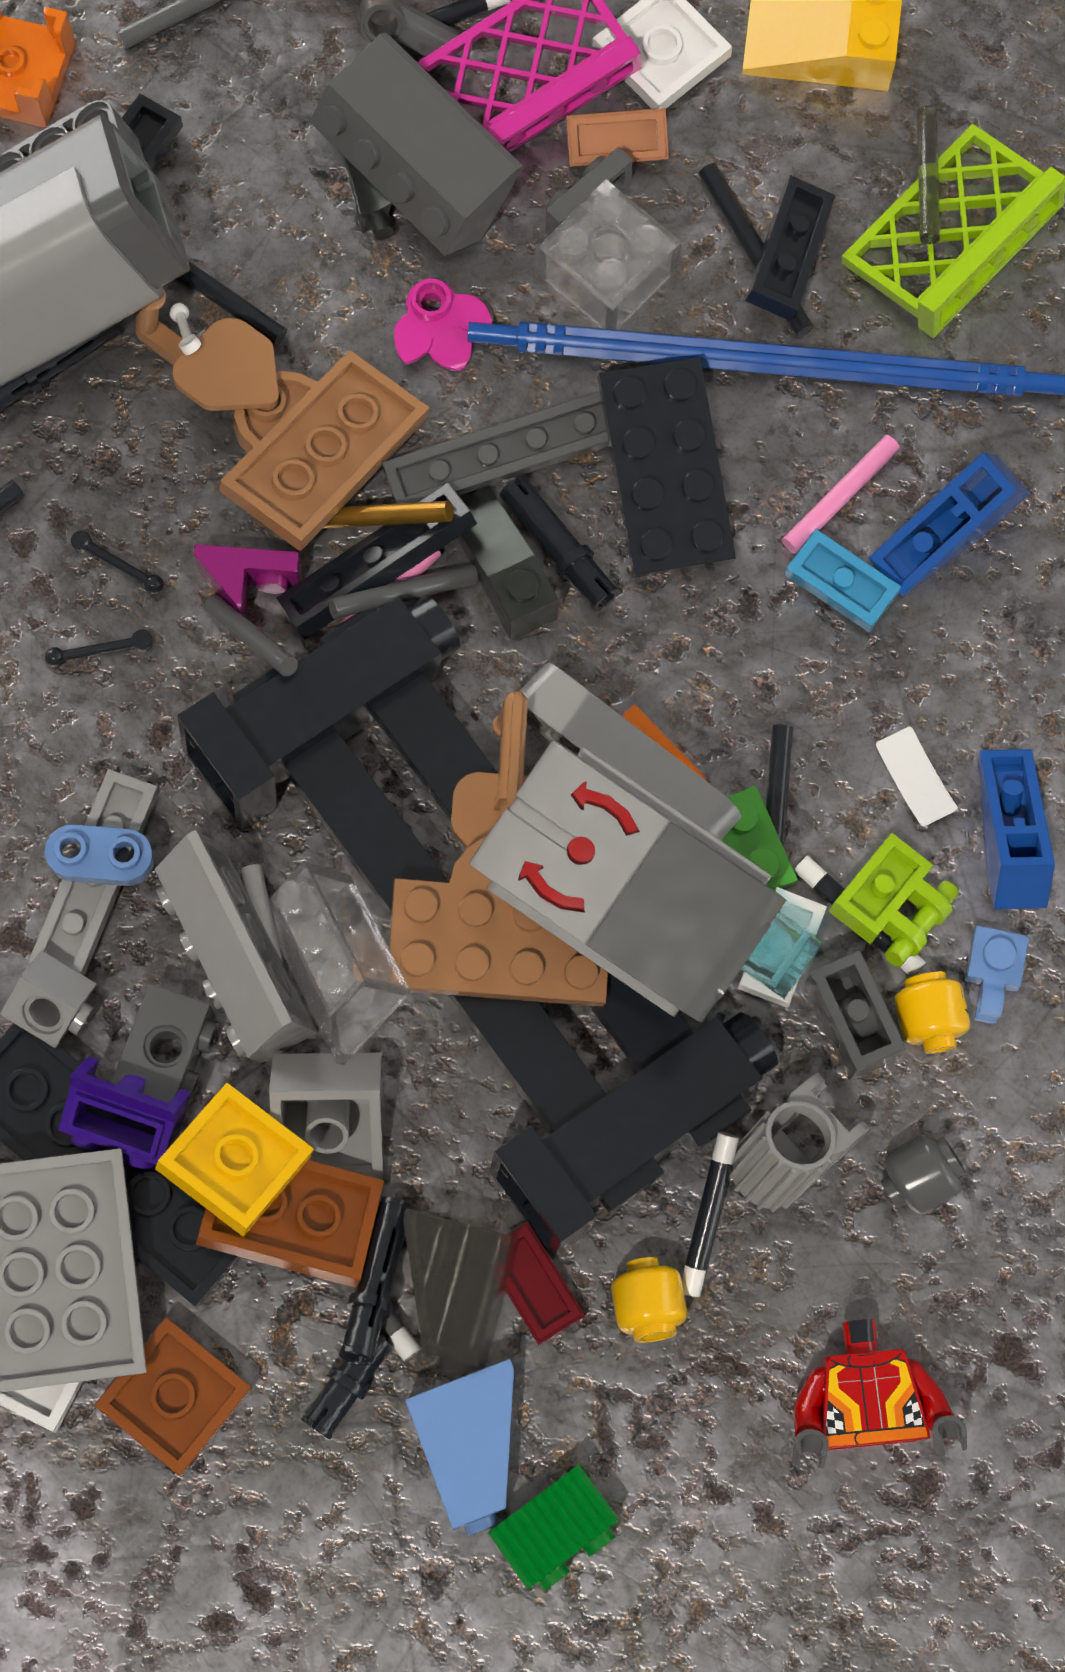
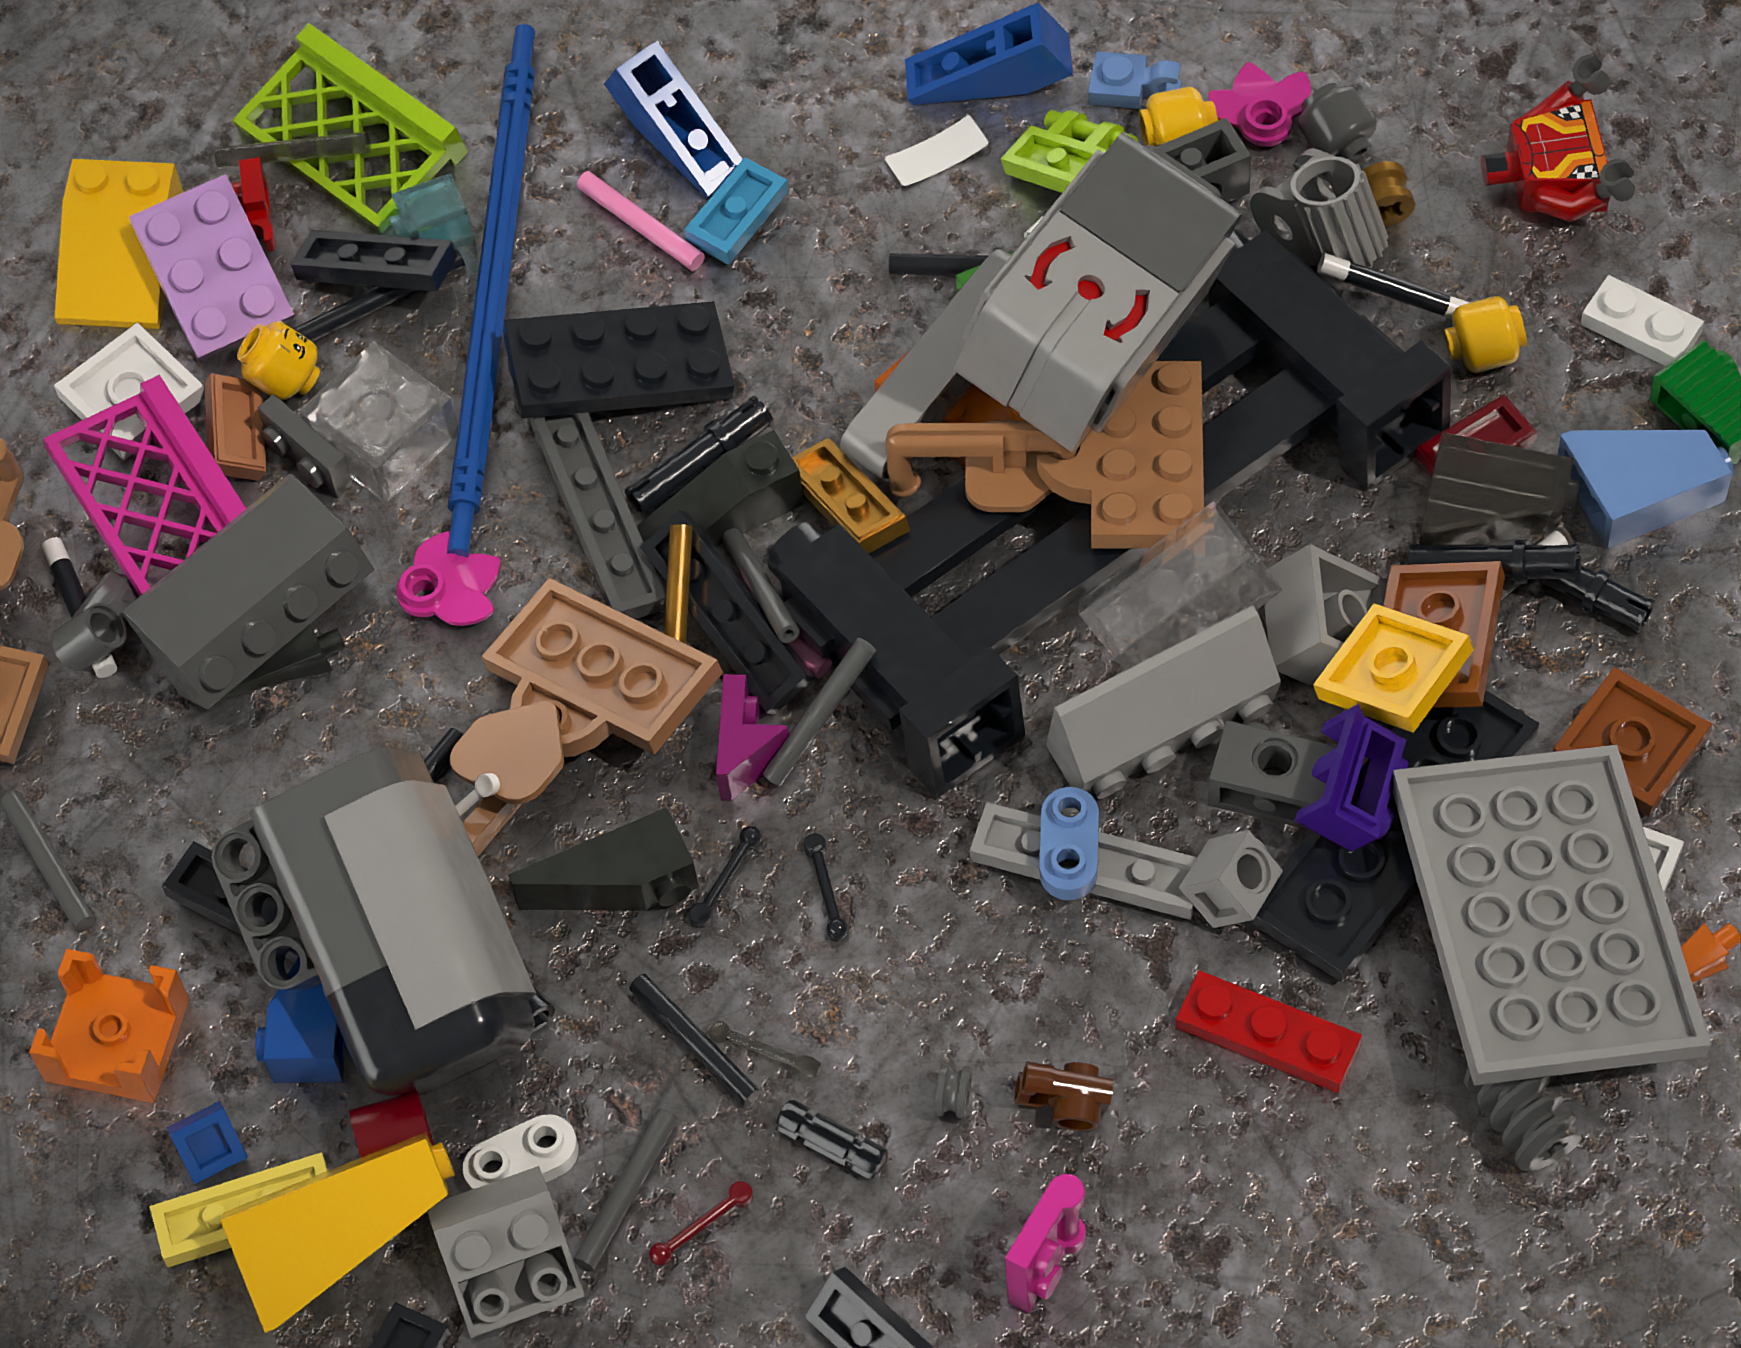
camera: 85 degrees left, 15 degrees down
none -> lavender plate [129,174,294,362]
none -> red plate [232,157,276,252]
none -> yellow head [237,321,320,401]
none -> clear light blue brick [388,173,475,249]
none -> pearl dark grey slope [508,807,699,911]
none -> pearl gold tile [792,438,910,554]
none -> dark pink plate [1208,62,1311,146]
none -> pearl gold wheel [1363,161,1416,227]
none -> white plate [1580,275,1704,366]

